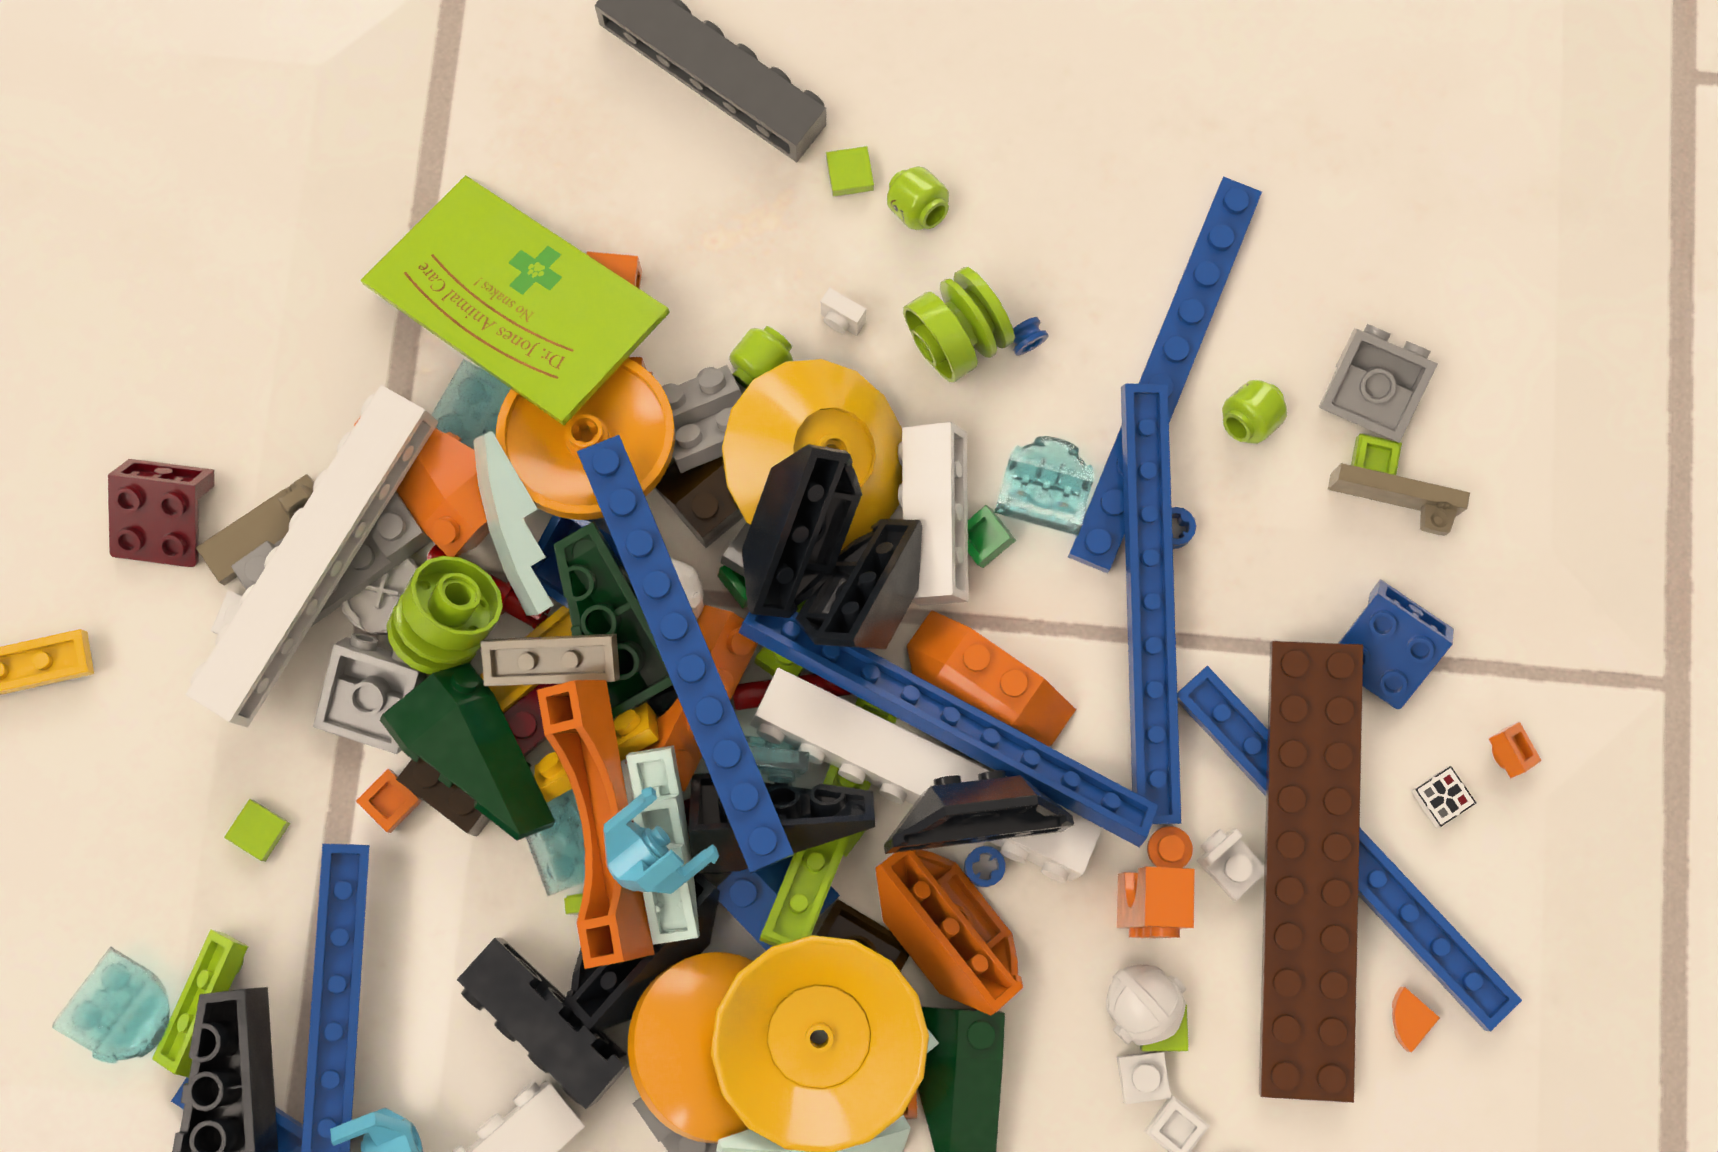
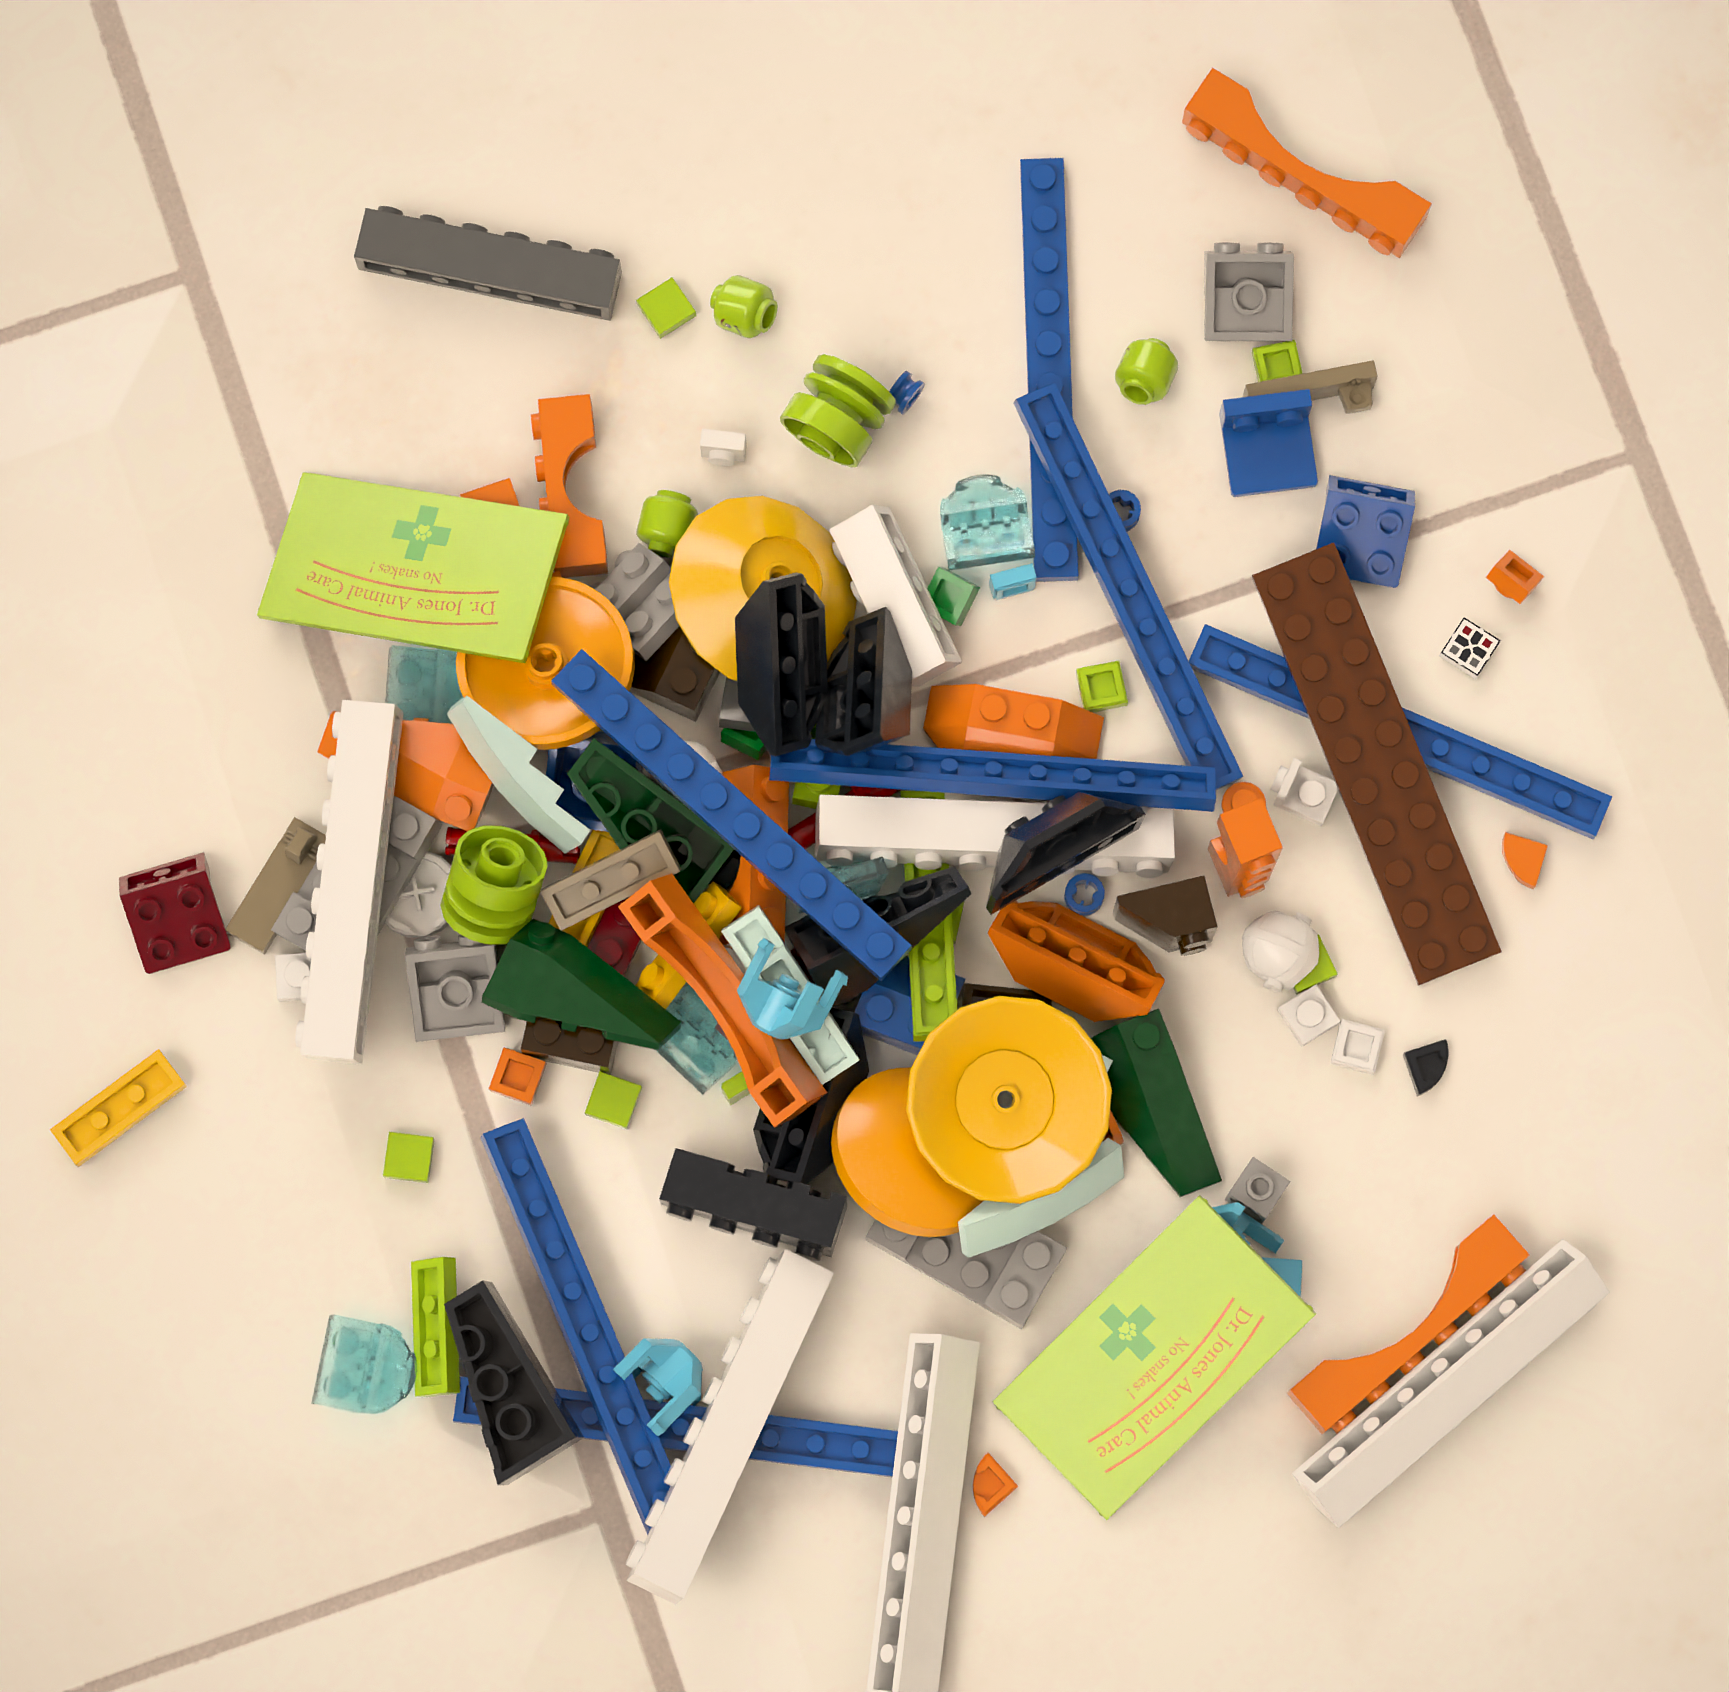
camera: 20 degrees left, 0 degrees up
none -> orange arch [531,394,608,578]
none -> lime tile [585,1071,642,1129]
none -> medium azure tile [989,563,1037,600]
none -> lime tile [1076,661,1128,712]
none -> dark brown slope [1113,875,1218,956]
none -> orange arch [1182,67,1432,258]
none -> blue bracket [1219,389,1318,497]

